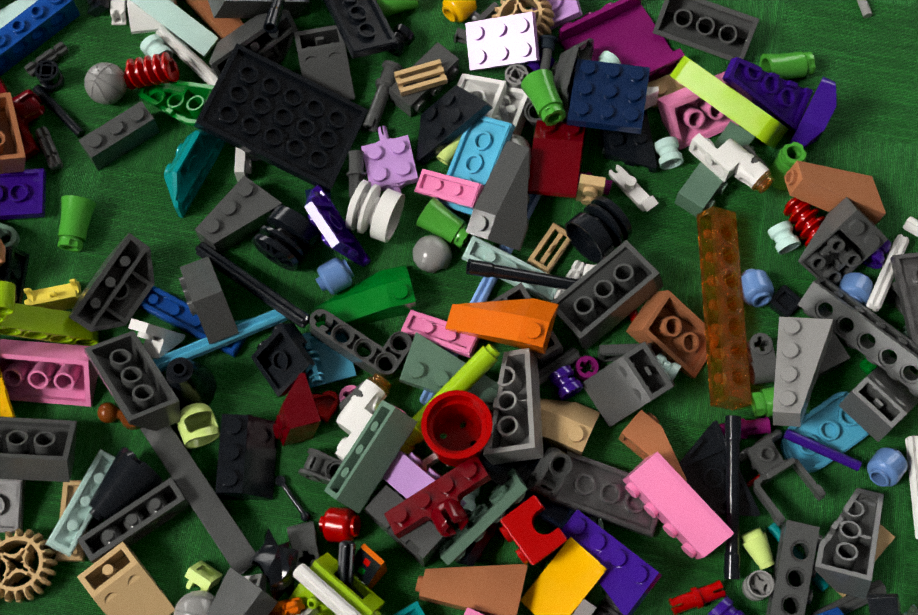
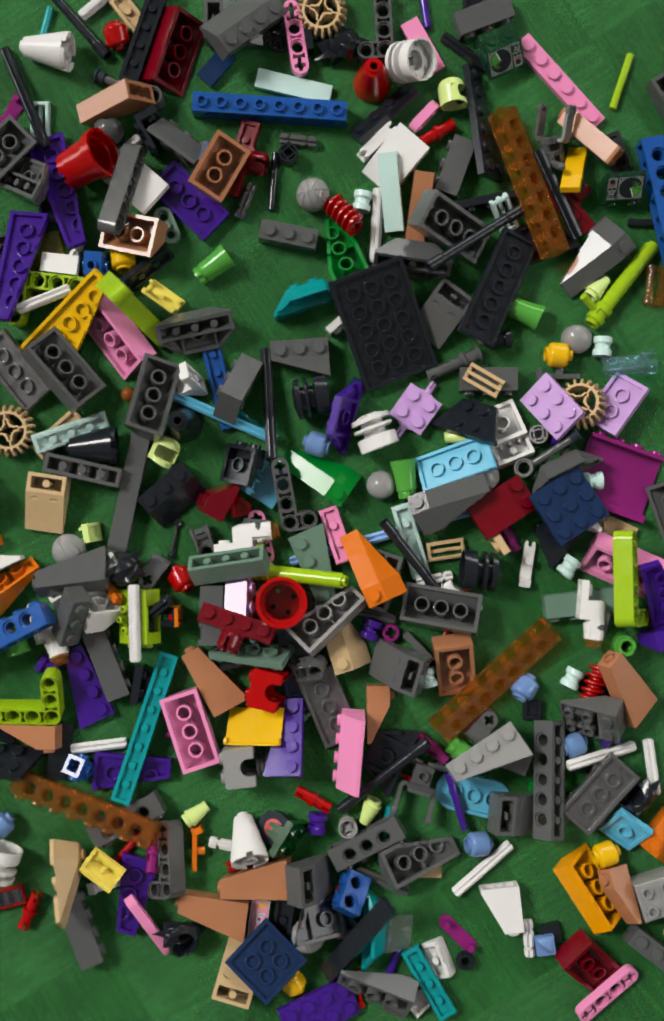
camera: 50 degrees right, 20 degrees up
dark grey axle [346,150,366,199] -> none
bright pink tile [414,169,484,209] -> none
bright green plant [521,69,566,126] -> none

